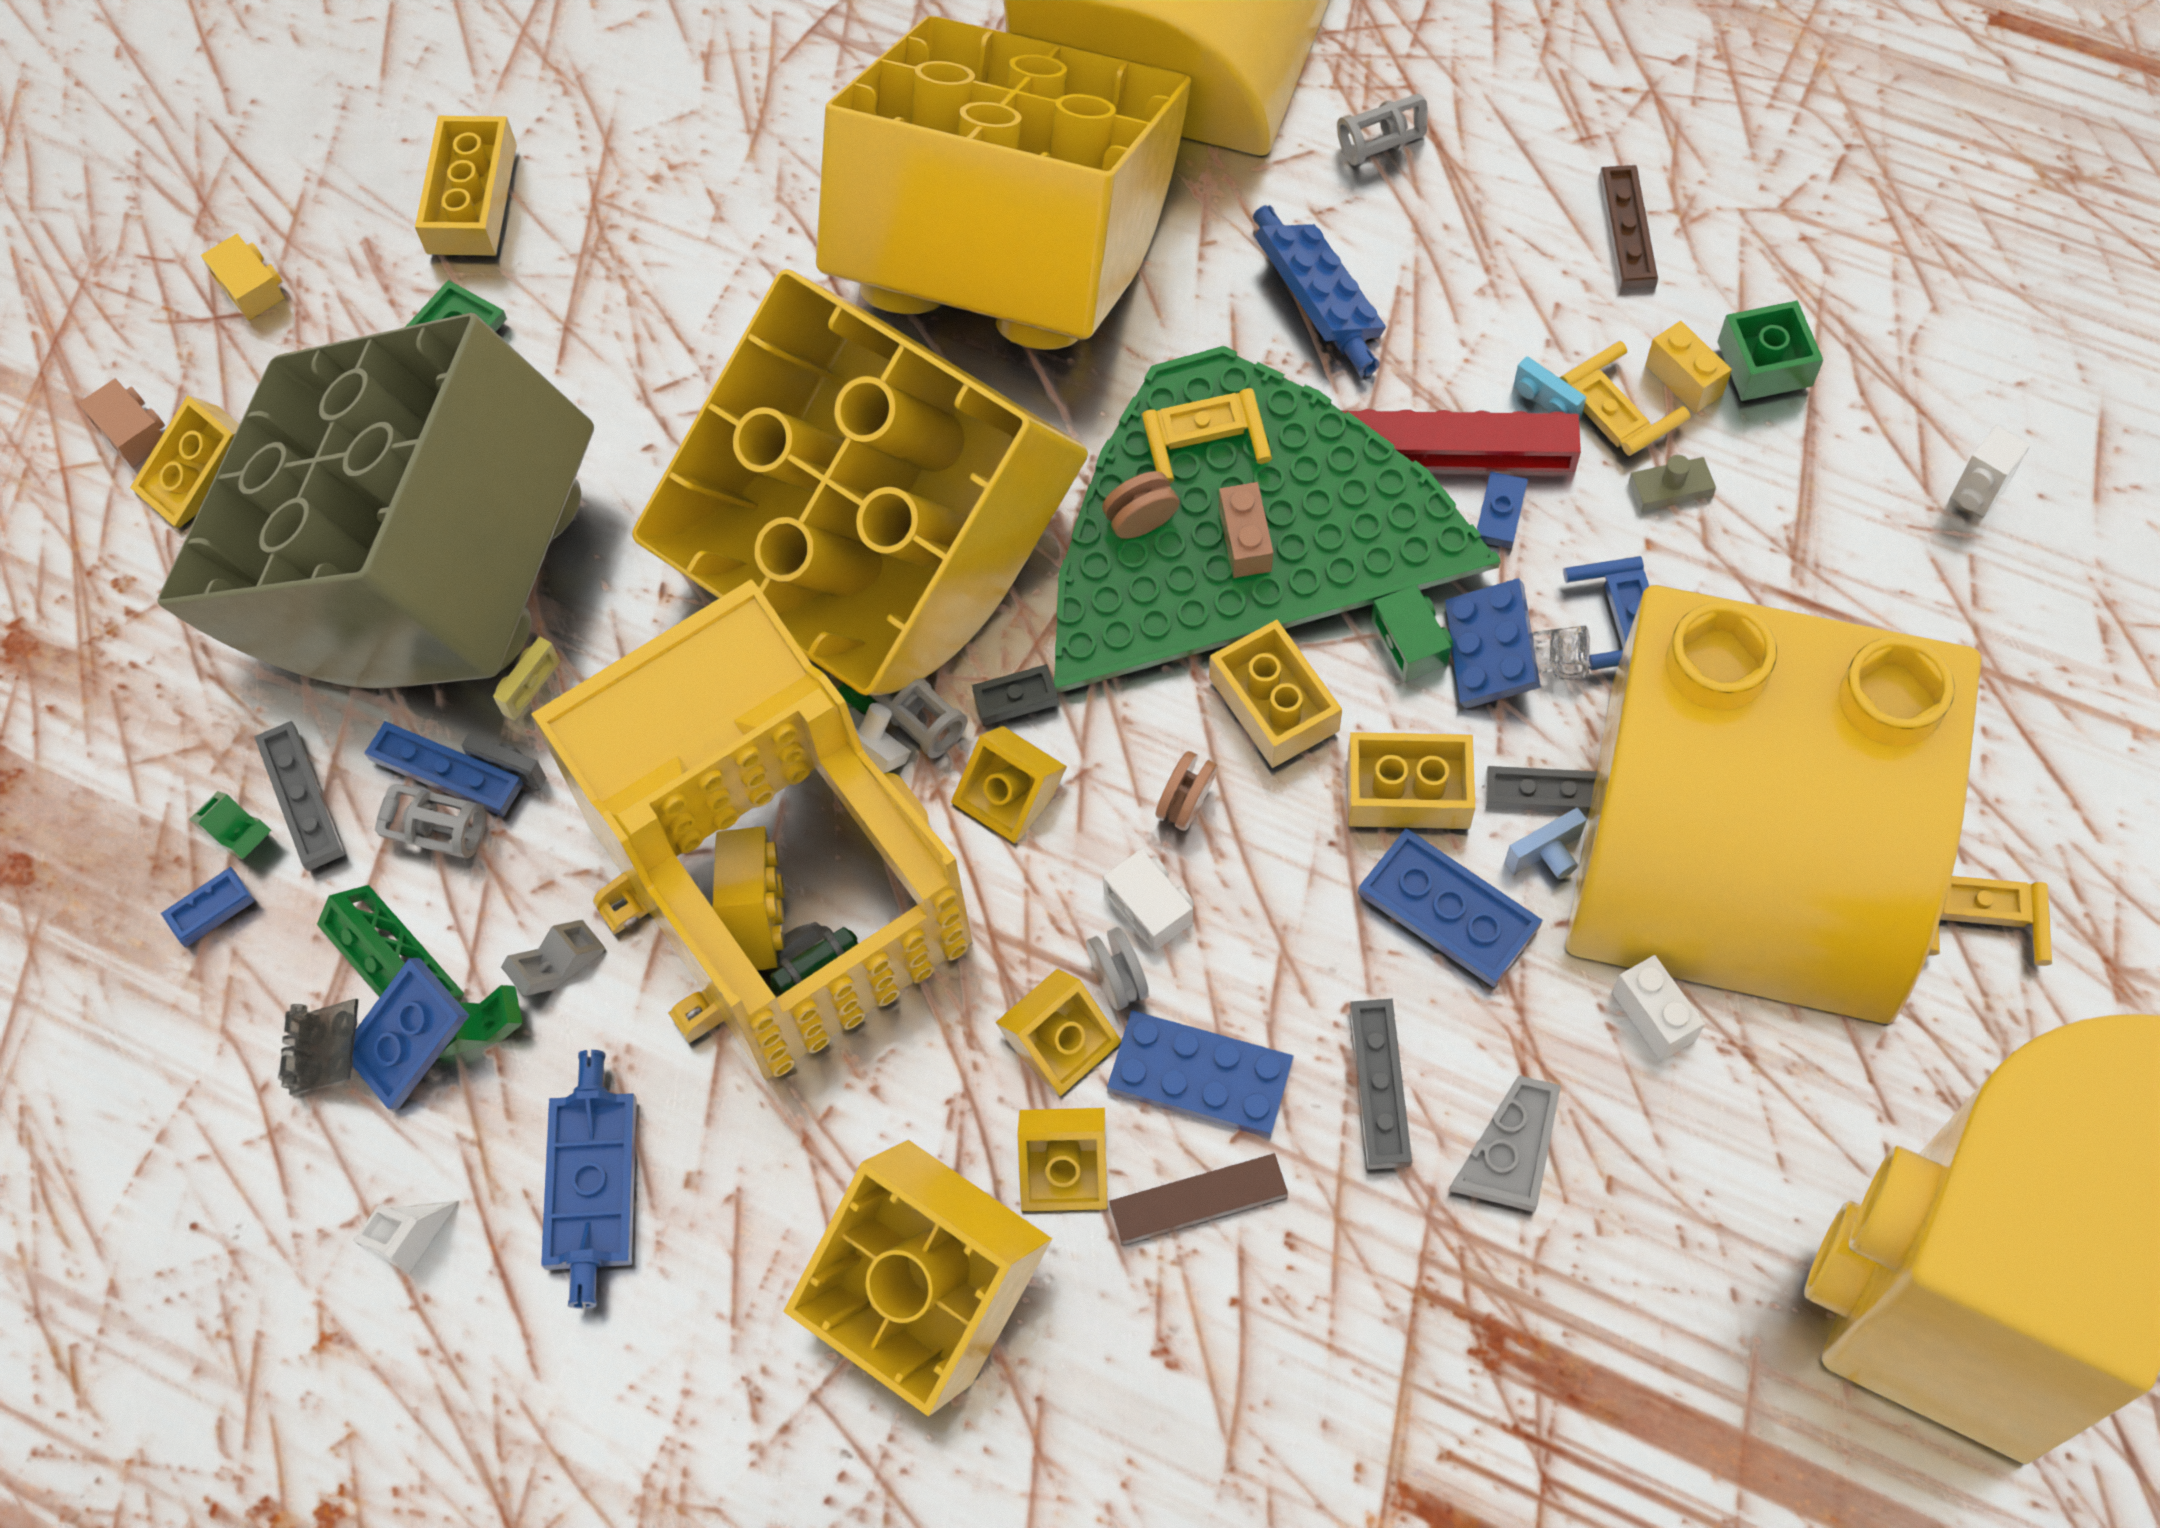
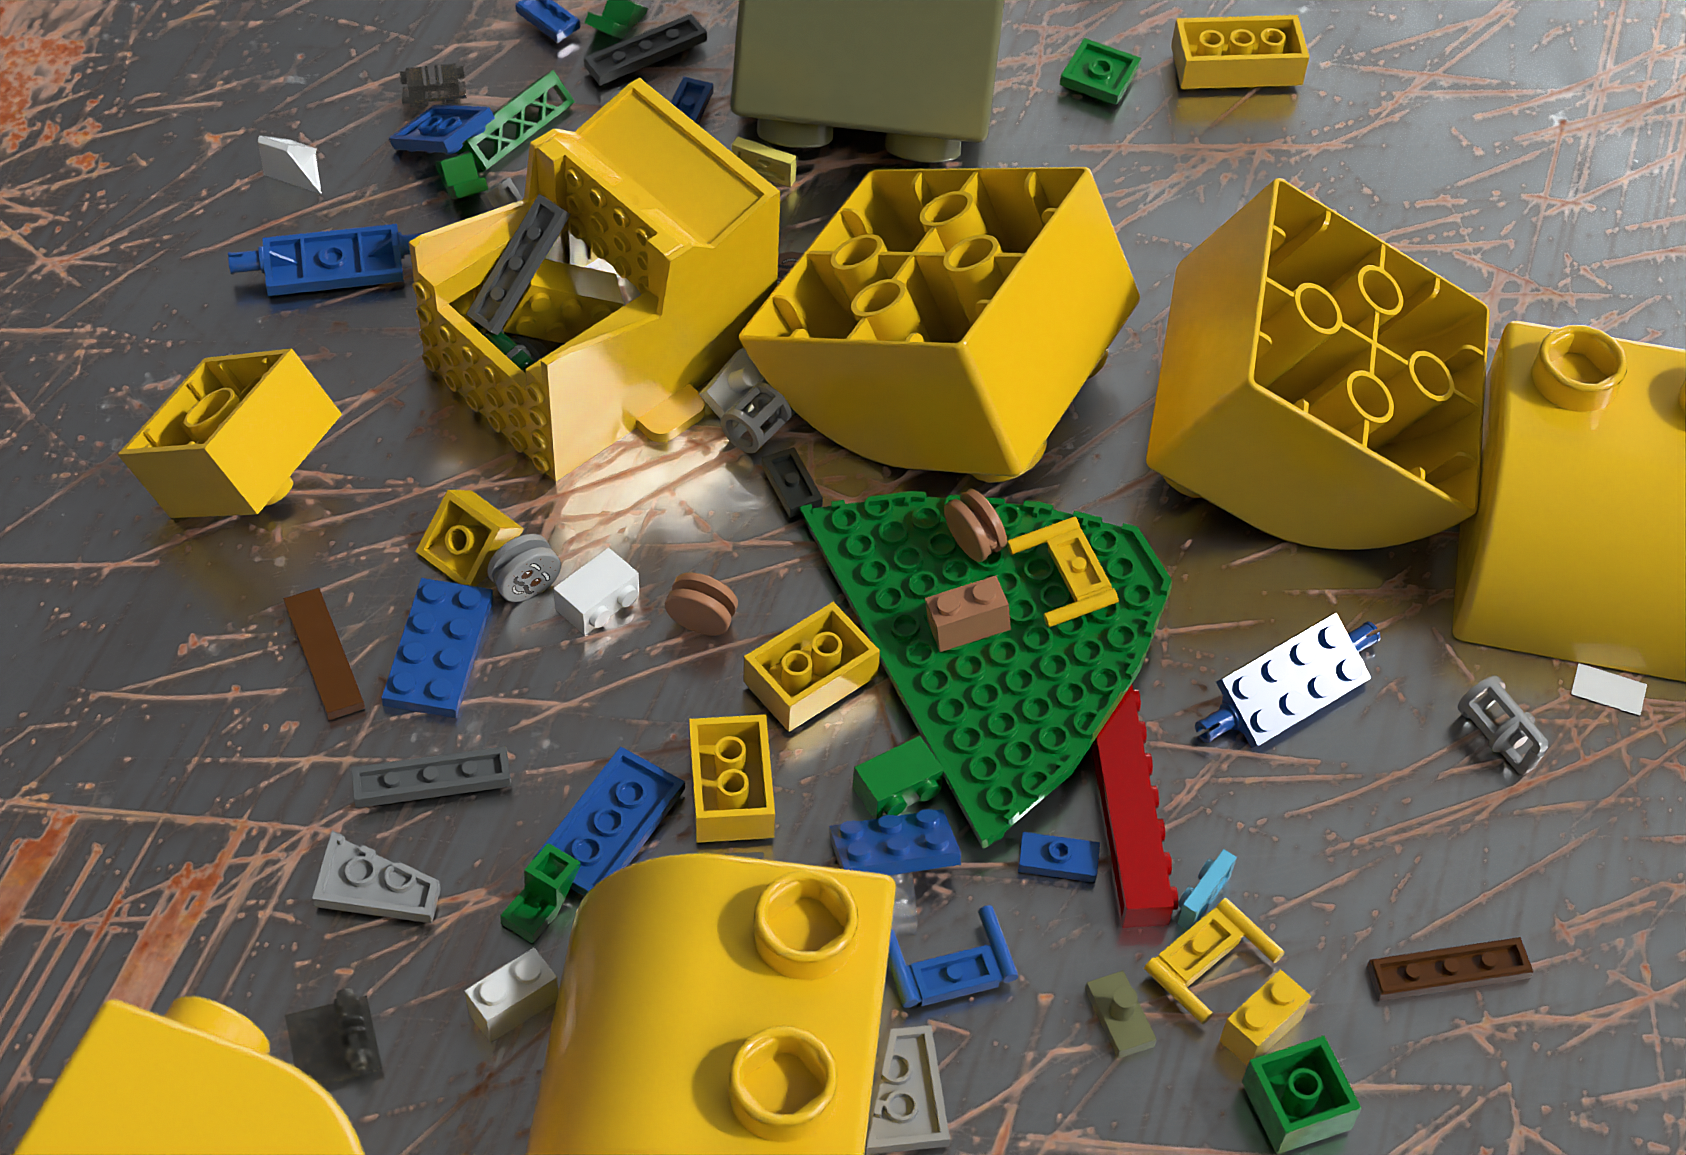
camera: 75 degrees right, 10 degrees down
yellow slope [951,726,1067,844] -> none
yellow slope [1017,1108,1108,1211] -> none
none -> clear smoke hinge [285,988,382,1085]
none -> dark grey plate [466,194,571,335]
none -> green slope [500,843,580,943]
none -> white sticker [1571,663,1647,716]

